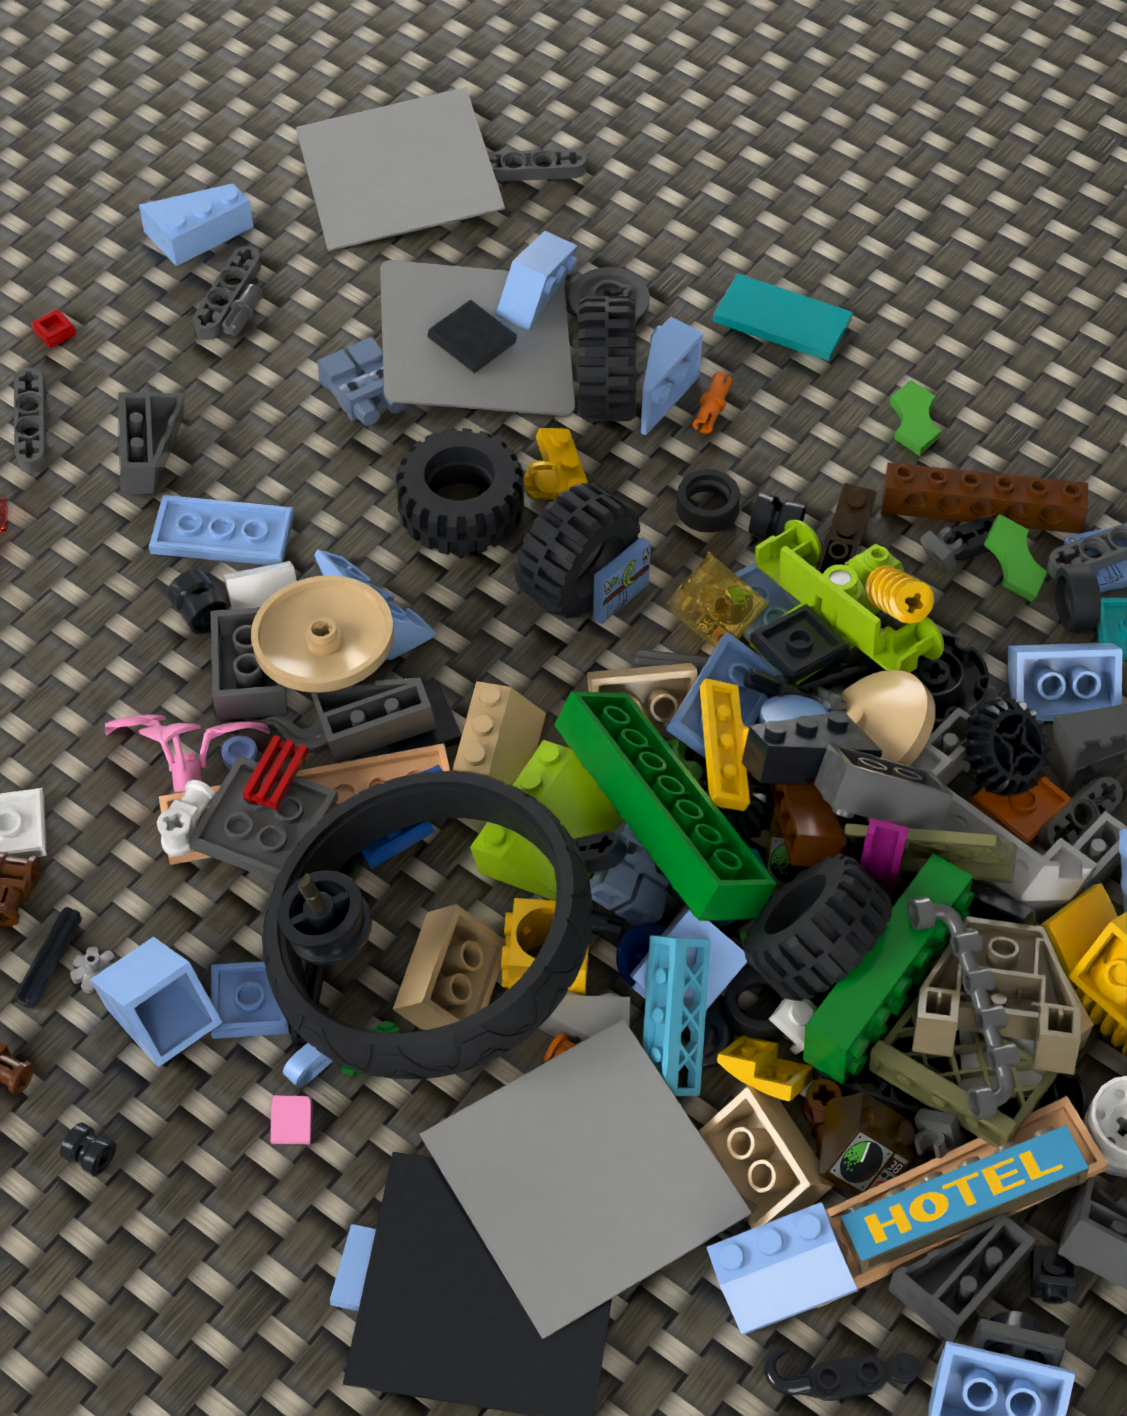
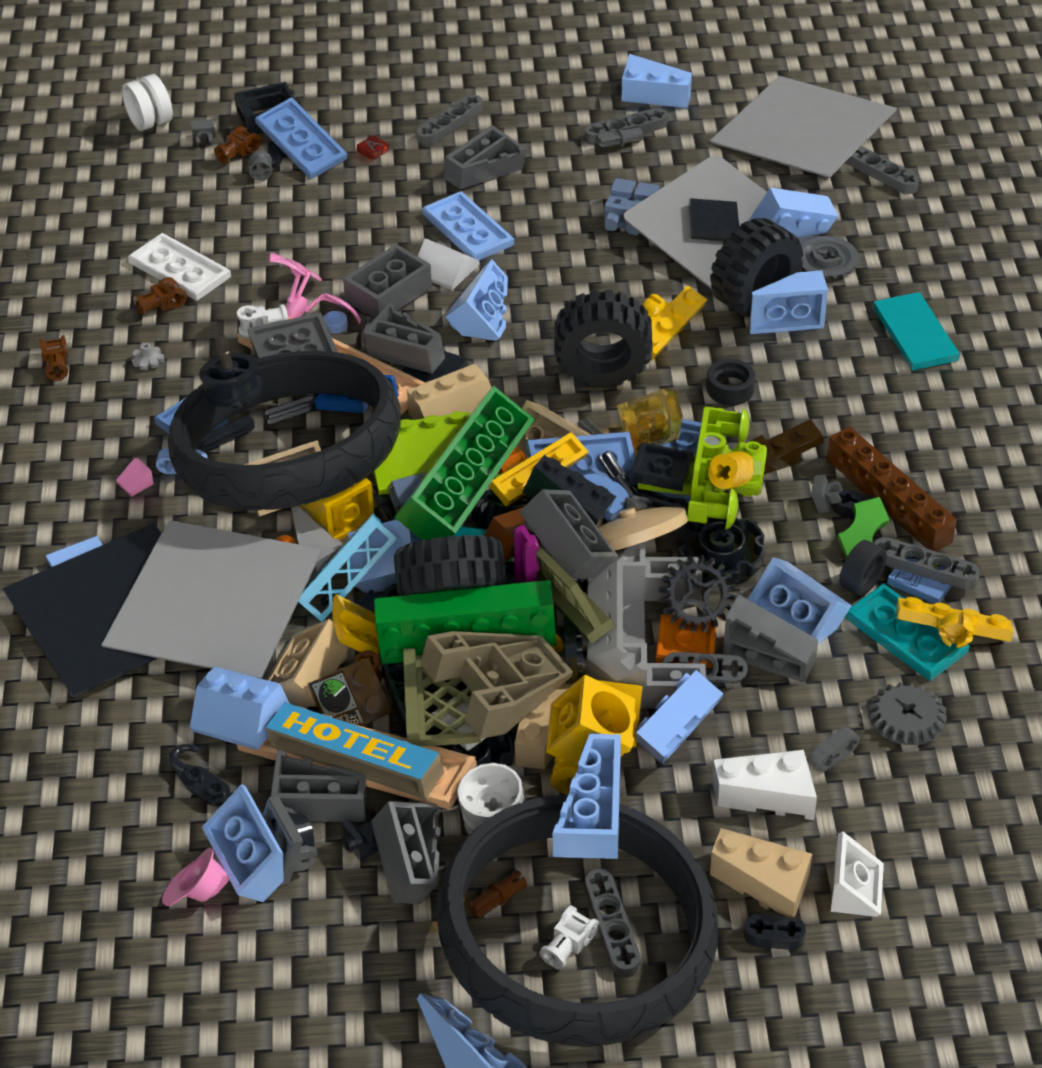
camera: 50 degrees right, 10 degrees down
black axle [14,907,82,1008] -> none
red tile [31,309,76,349] -> none
black wheel [60,1122,117,1177] -> none
light blue slope [90,937,222,1067] -> none
black wheel [167,569,229,634] -> none
red tile [242,735,308,810] -> none
tan dish [251,576,394,692] -> none
black tyre [396,428,524,556] -> none
black beam [573,831,628,874] -> none
medium blue tile [593,537,651,624] -> none
orange pin [693,372,733,434] -> none
black wheel [749,492,807,538] -> none
bright green tile [889,380,941,456] -> none
dark grey bar [908,896,1020,1120] -> none
dark grey tile [914,1108,964,1159] -> none

